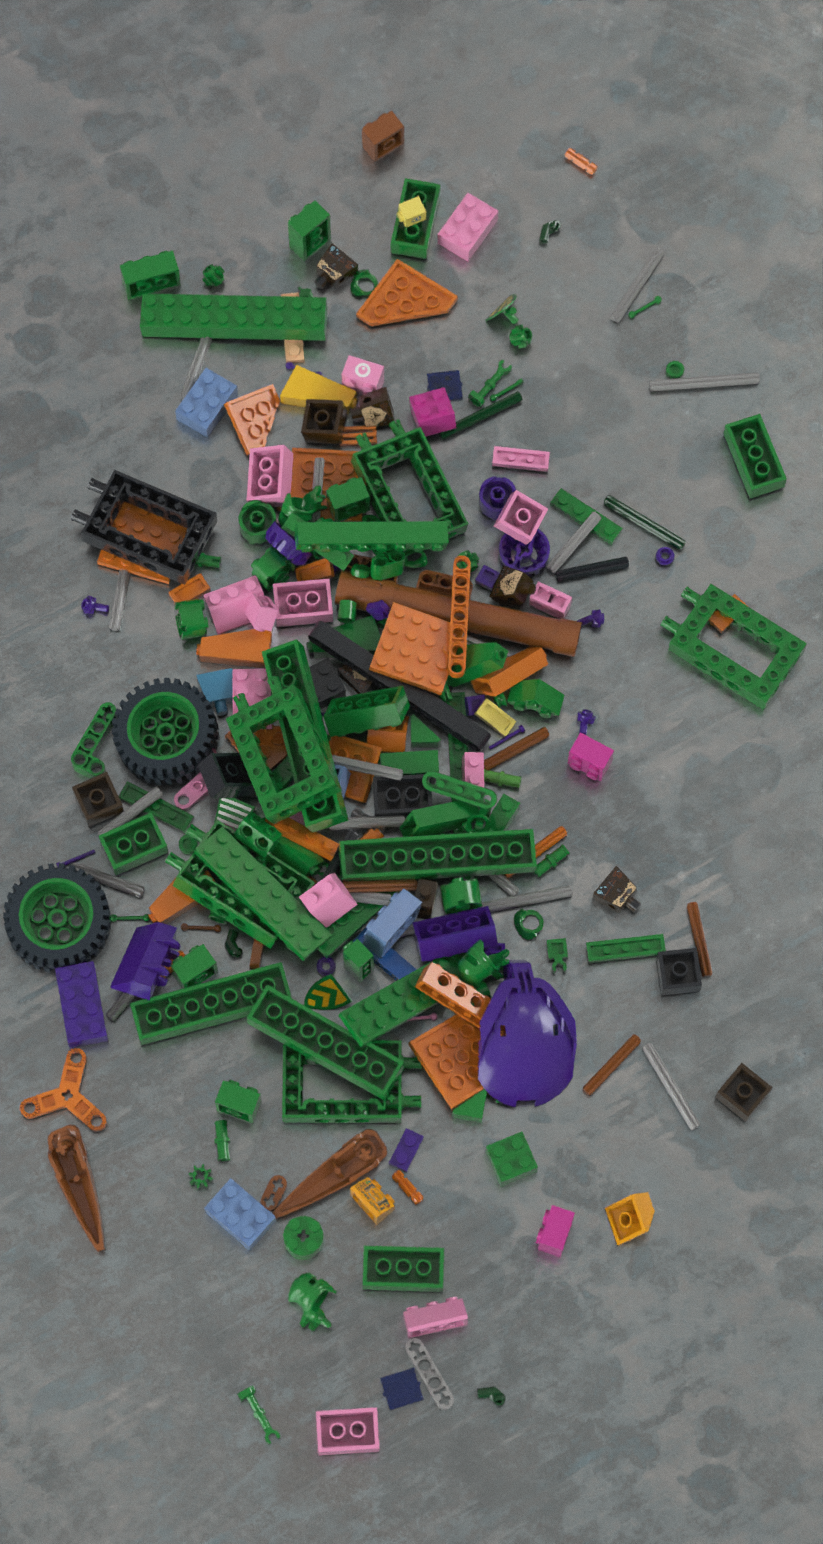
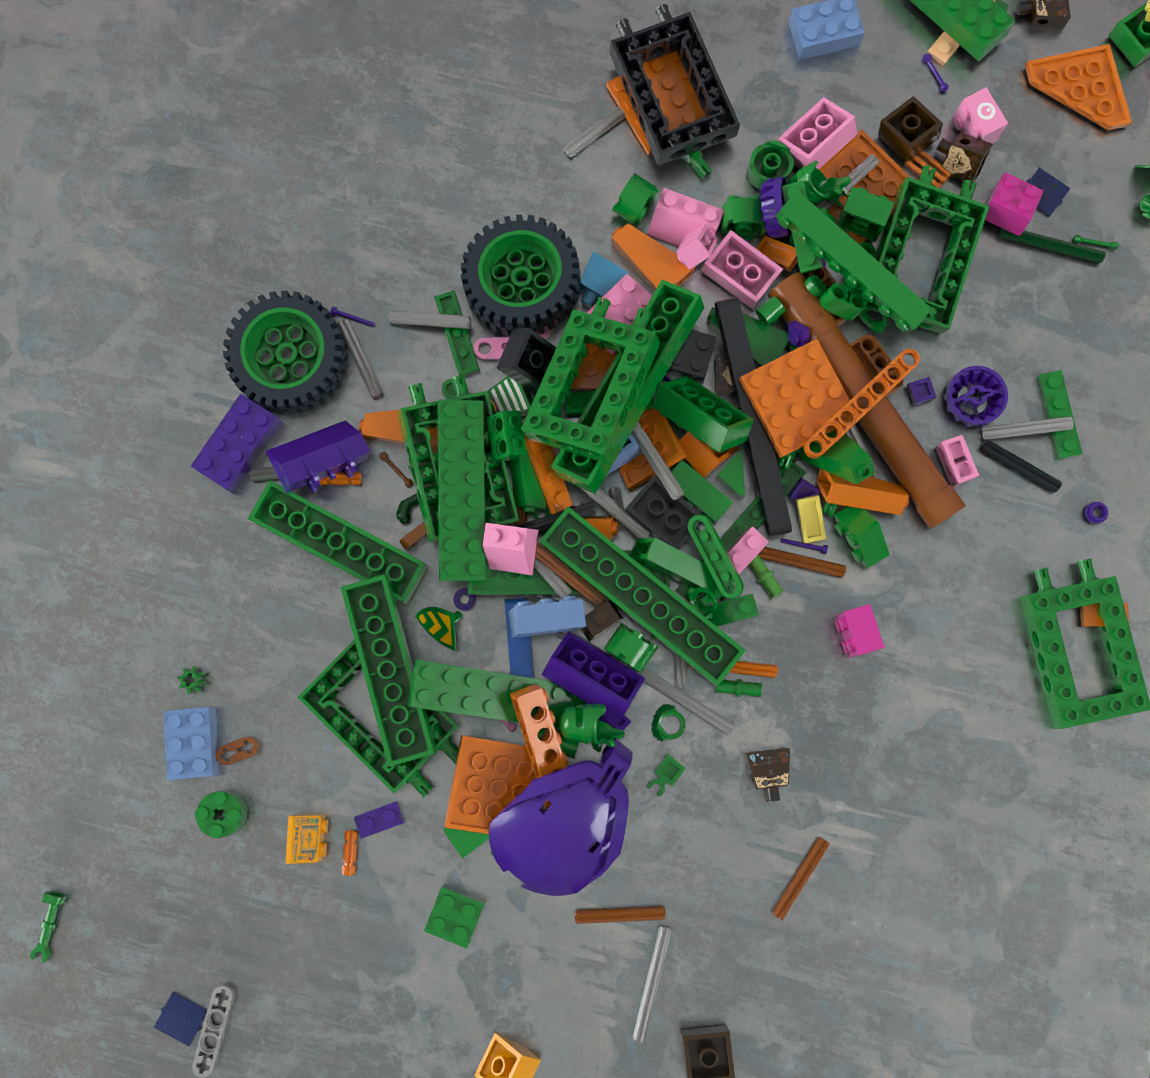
camera: 50 degrees right, 10 degrees up
orange piece [20,1048,107,1132] -> none
dark orange piece [48,1124,105,1252] -> none
green beam [71,702,117,779] -> none
dark brown brick [72,772,124,827] -> none
dark purple plate [81,596,109,614] -> none
green brick [98,812,169,876] -> none
green hinge [110,914,150,923] -> none
orange tile [168,573,211,603] -> none
green brick [171,944,218,989] -> none
green pin [214,1120,230,1162] -> none
green brick [215,1080,262,1124] -> none
orange plate [224,384,280,455] -> none
dark orange piece [273,1129,387,1218] -> none
yellow slope [280,365,358,414] -> none
green piece [288,1272,337,1331] -> none
bright pink brick [316,1407,379,1456] -> none
green brick [343,939,374,983] -> none
green piece [350,269,378,296] -> none
green brick [363,1246,444,1292] -> none
bright pink slope [403,1297,468,1338] -> none
green gear [457,550,479,573] -> none
green piece [468,360,512,407] -> none
dark purple brick [479,476,516,521] -> none
dark brown torso [489,566,536,606] -> none
bright pink plate [492,446,550,472] -> none
bright pink brick [494,490,548,545] -> none
dark pink brick [536,1205,575,1258] -> none
dark purple plate [577,609,604,628] -> none
dark purple plate [577,709,596,735] -> none
green plate [586,934,666,963] -> none
dark green axle [604,495,686,550] -> none
black brick [656,948,702,995] -> none

